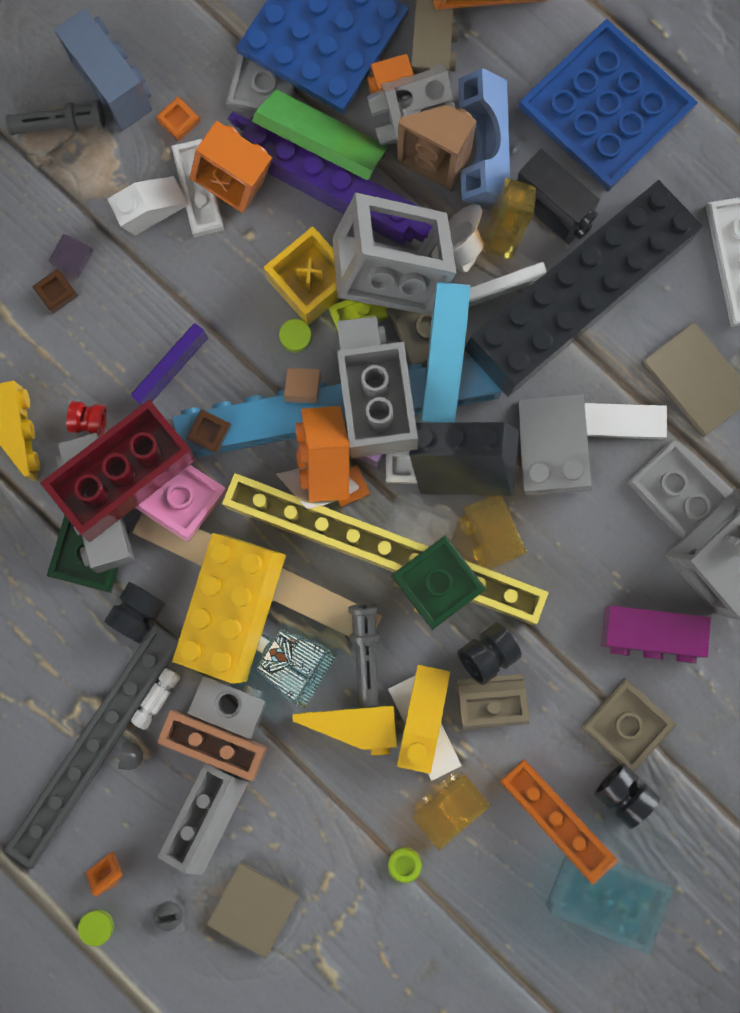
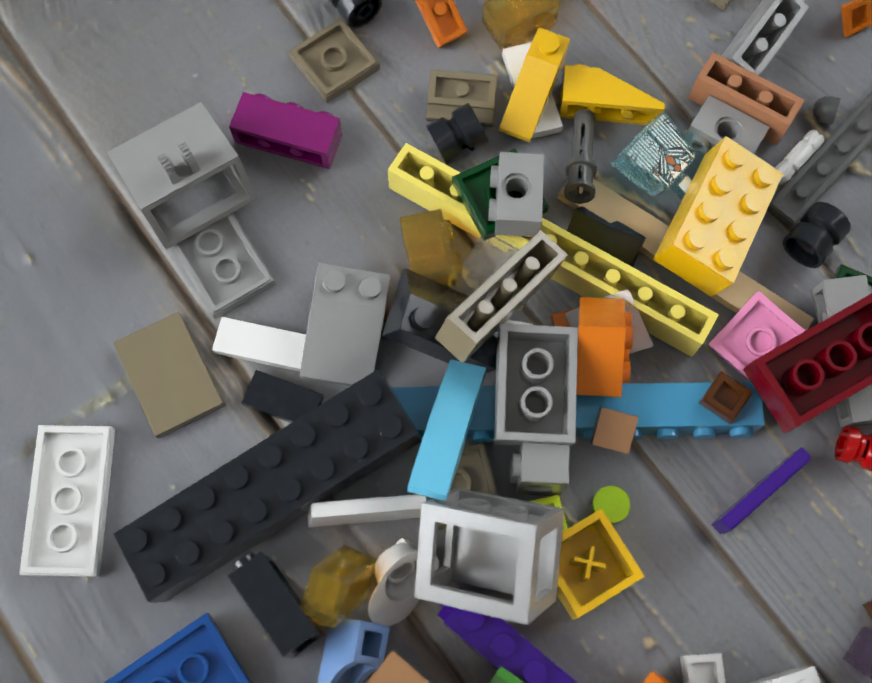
camera: 175 degrees left, 10 degrees down
none -> black tile [241,370,324,423]
none -> dark tan brick [435,230,568,364]
none -> light grey brick [488,152,544,237]
none -> black slope [567,206,646,267]

